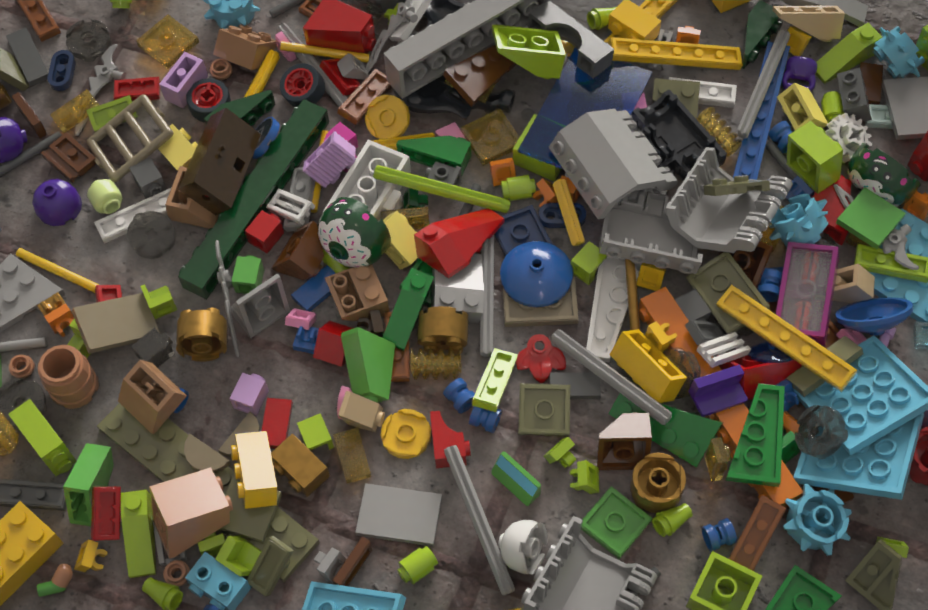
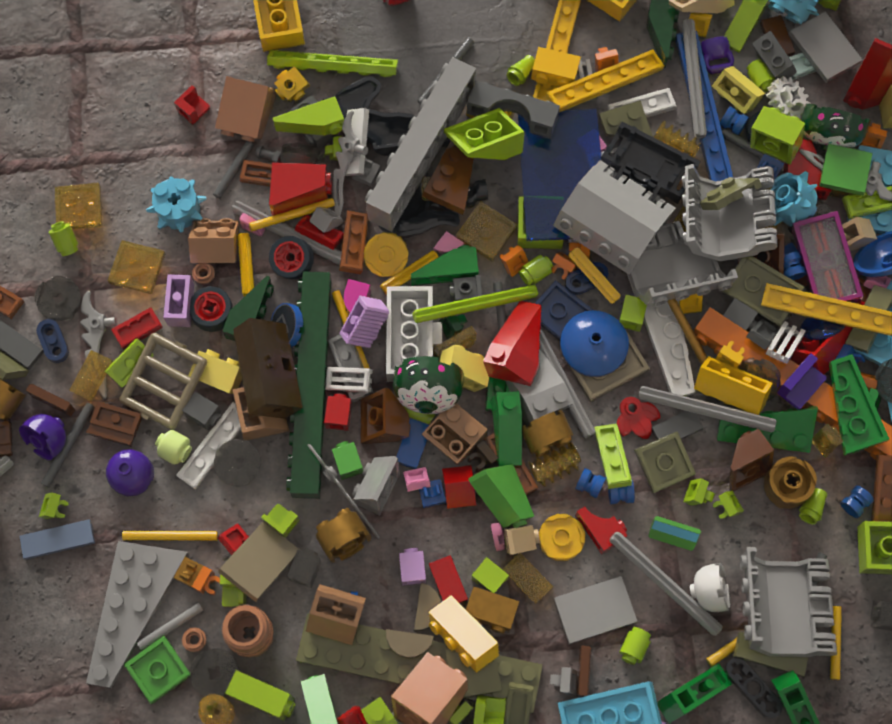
camera: 30 degrees left, 10 degrees up
bright green tile [581,486,653,560] -> none

